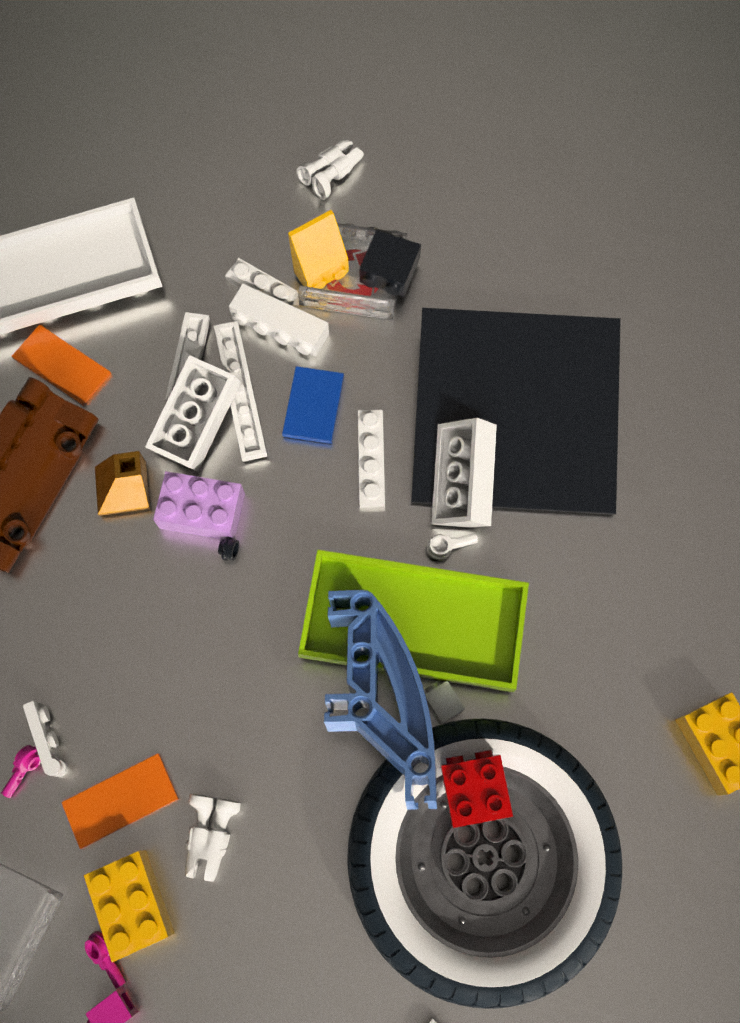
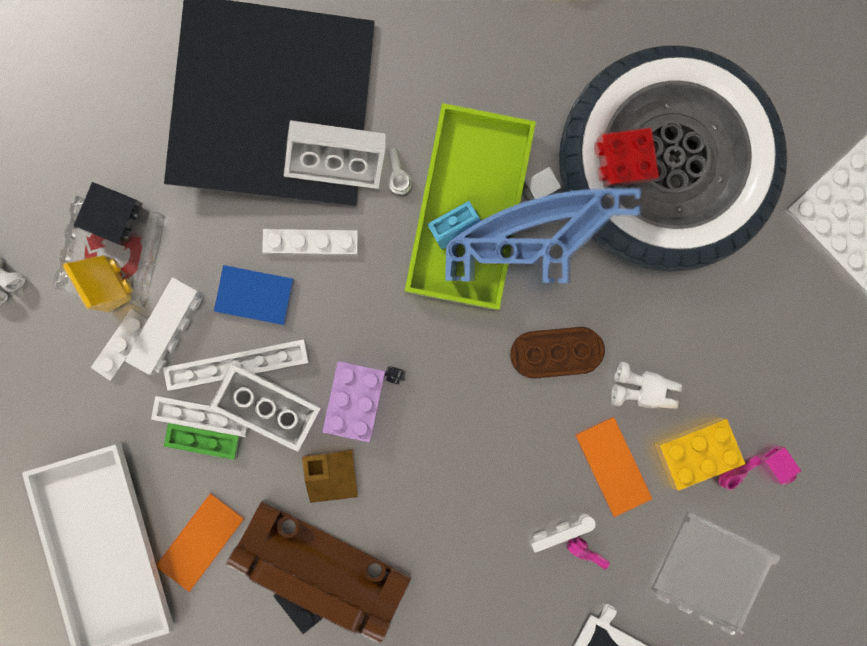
camera: 90 degrees left, 15 degrees up
none -> bright green plate [163,423,240,460]
none -> medium azure slope [427,201,480,249]
none -> reddish brown tile [510,327,605,378]

